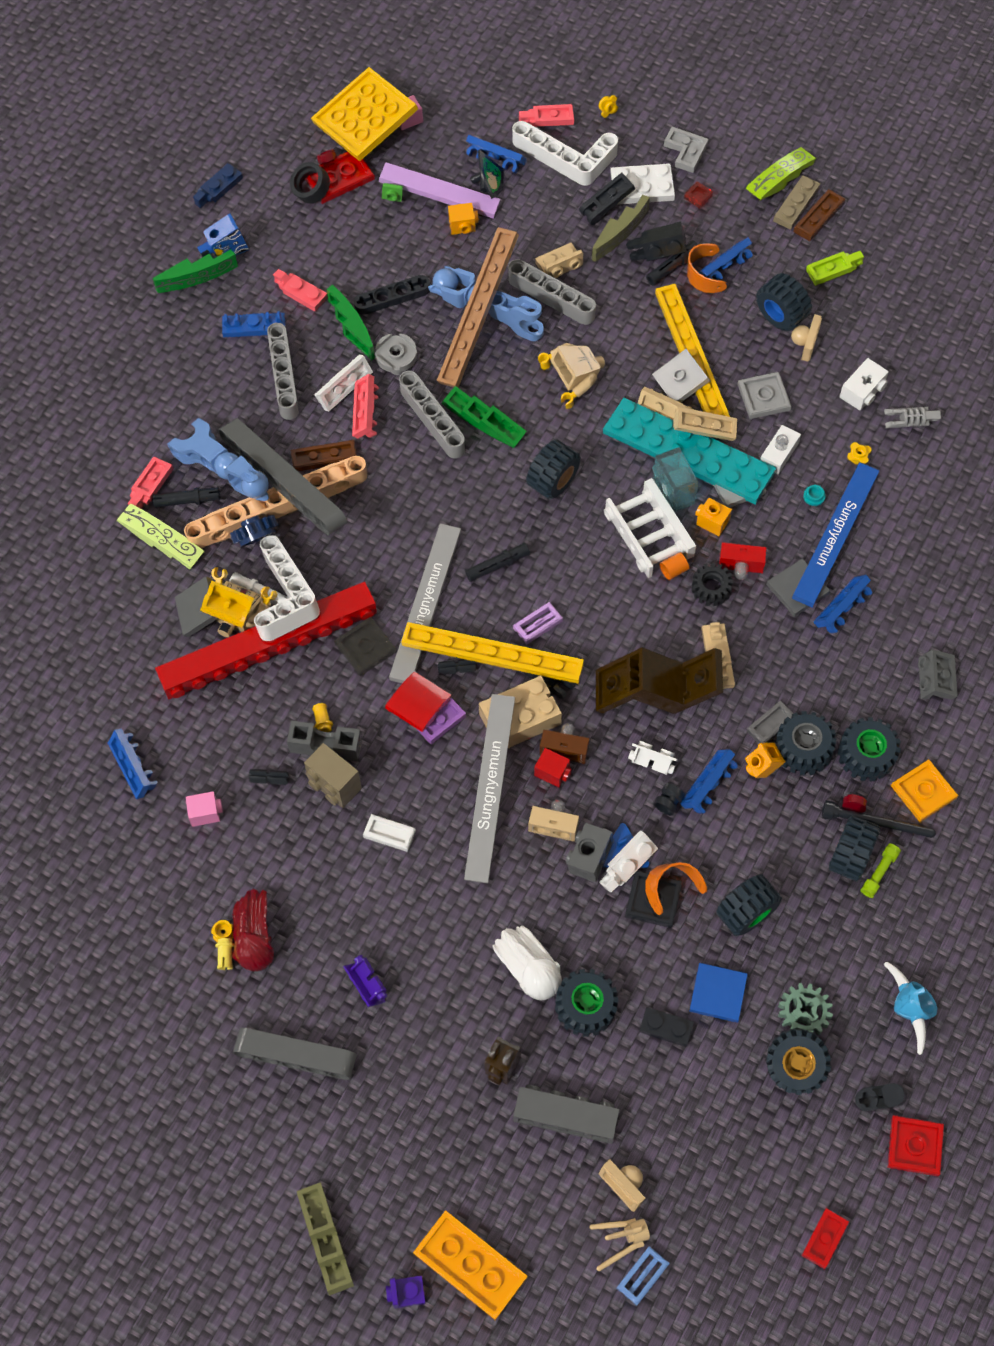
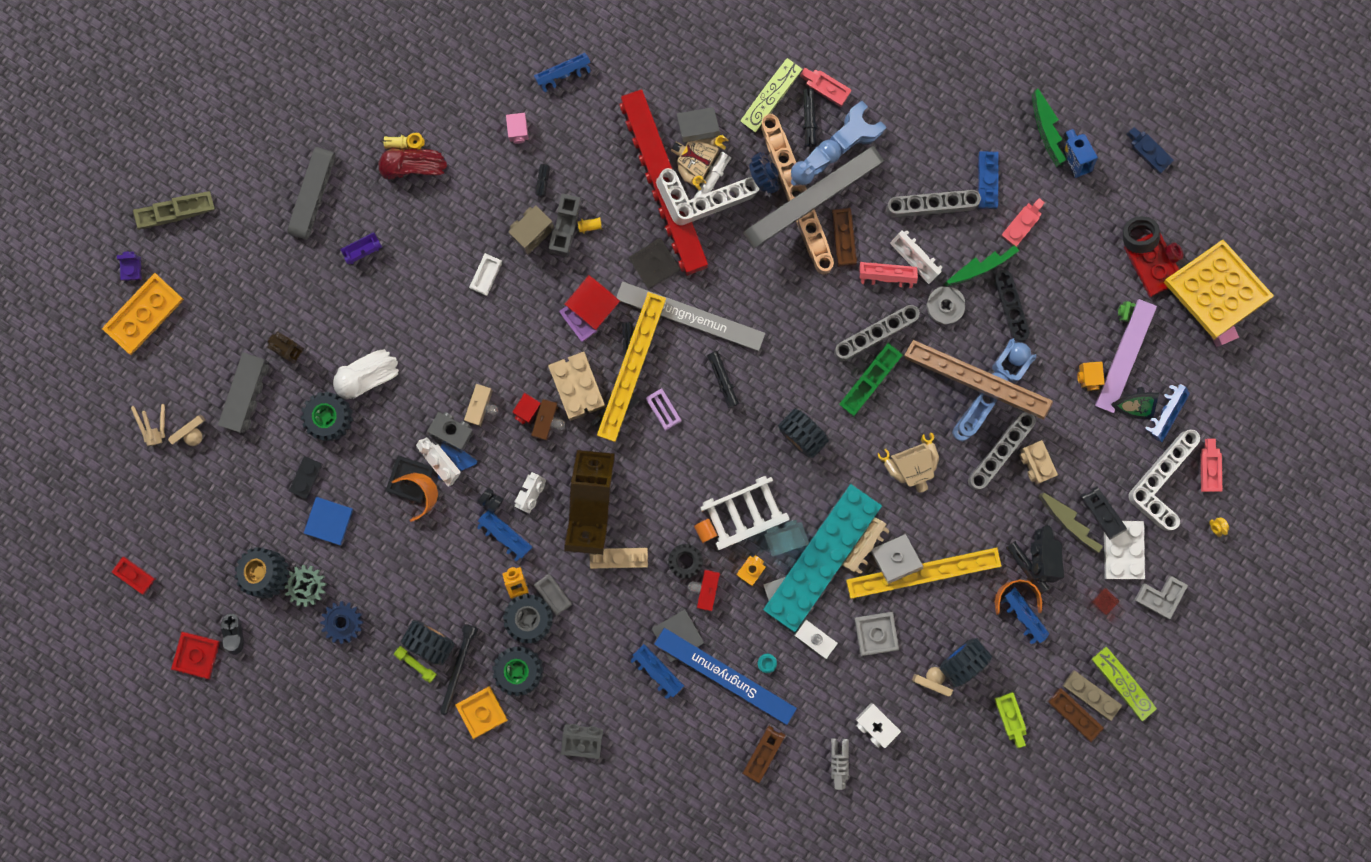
camera: 90 degrees right, 20 degrees up
yellow hinge [200,581,254,628] -> none
light grey tile [464,694,515,884] -> none
medium blue tile [616,1246,670,1306] -> none
tan plate [673,407,737,441] -> none
black wheel [716,874,782,936] -> none
dark red tile [842,794,867,813] -> none
yellow plate [847,442,871,465] -> none
dark azure helmet [884,962,937,1055] -> none
none -> dark blue gear [320,601,364,644]
none -> reddish brown plate [742,725,786,783]

